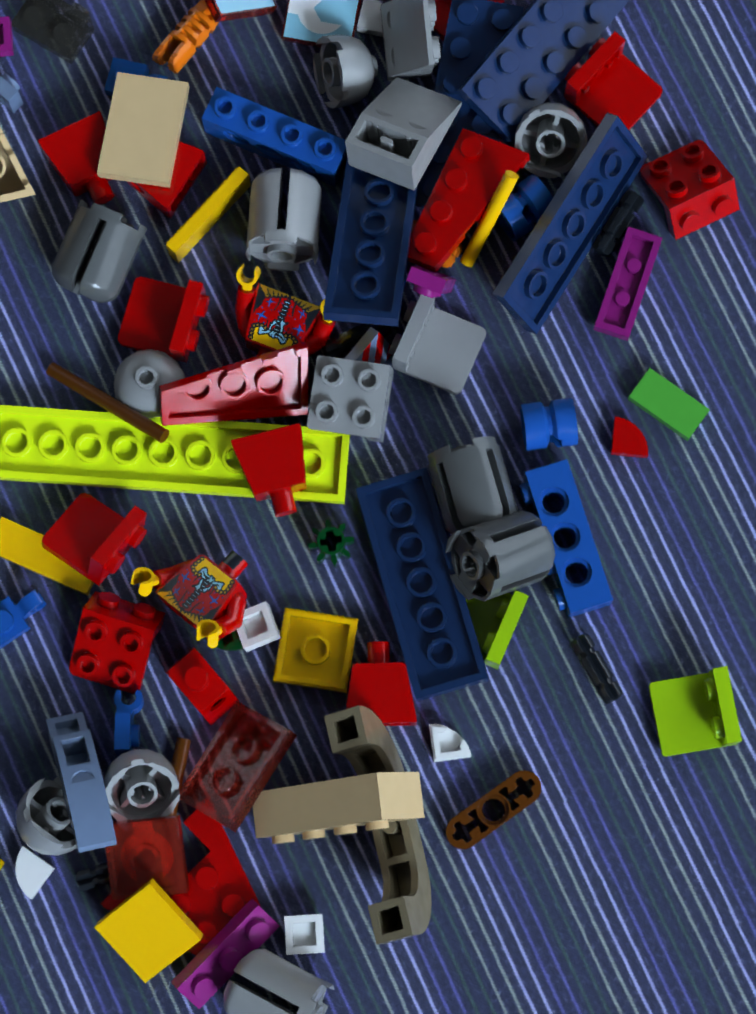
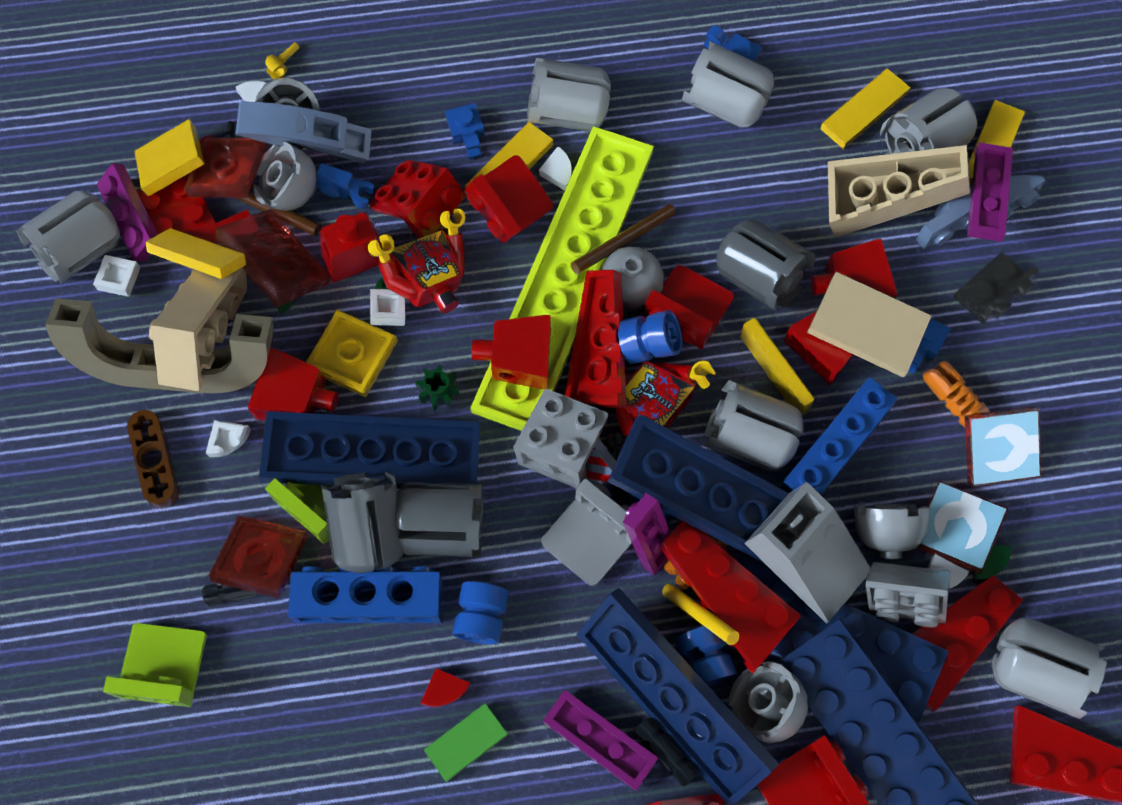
camera: 105 degrees right, 10 degrees down
none -> yellow tile [145,228,246,279]
none -> clear red tile [209,515,308,598]
none -> white tile [539,147,572,191]
none -> blue wheel [618,310,682,364]

